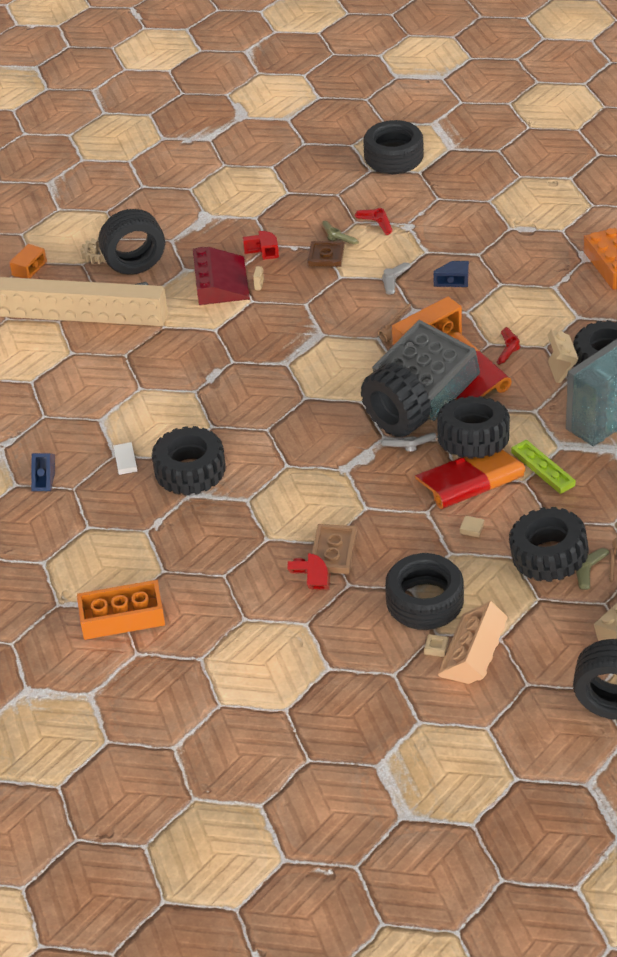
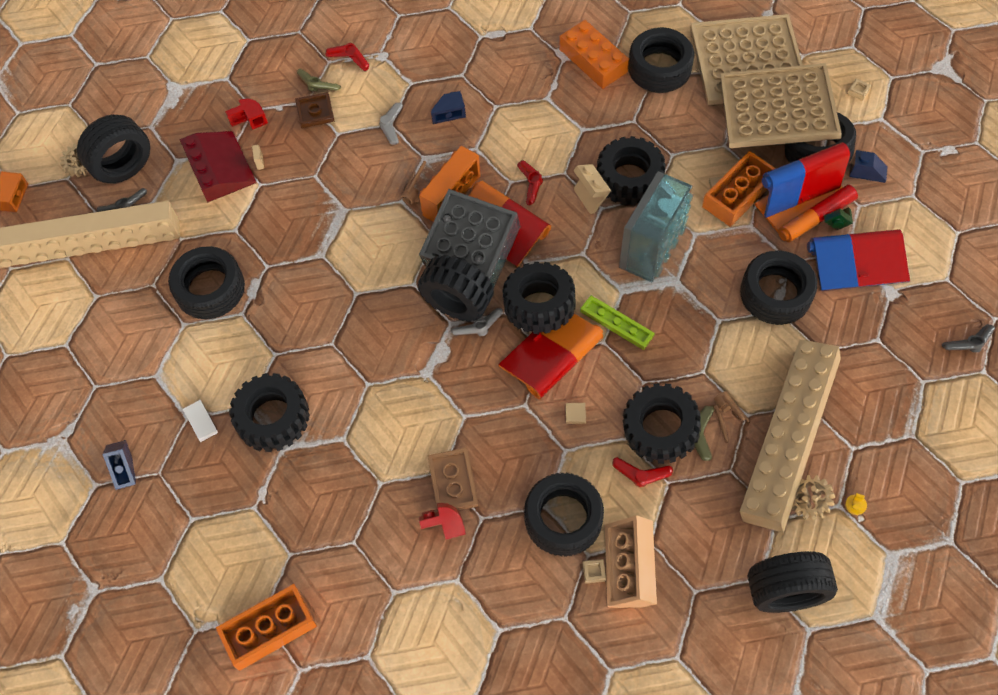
camera: 20 degrees left, 20 degrees up
none -> black tyre [168,246,245,319]
none -> red piece [612,457,673,487]

